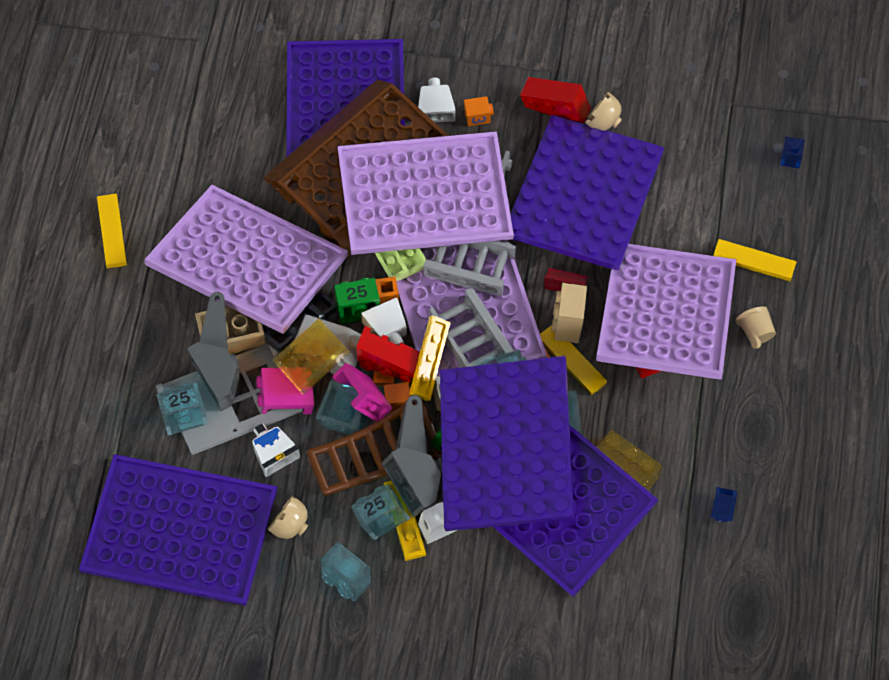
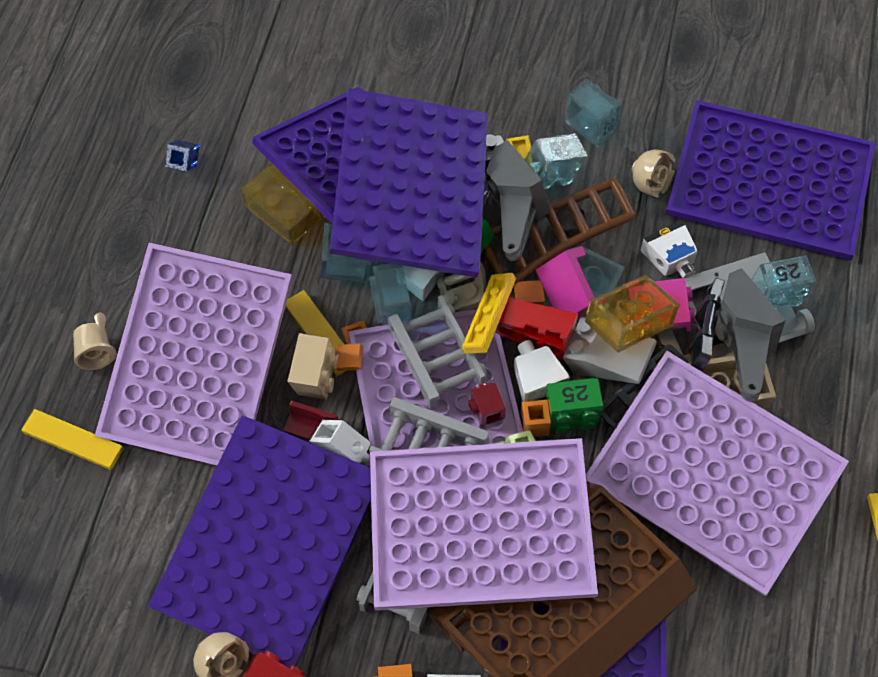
camera: 175 degrees left, 0 degrees up
none -> white torso [309,420,370,467]
none -> orange tile [336,343,364,371]
none -> dark red brick [468,382,506,426]
none -> black bar [689,278,725,371]

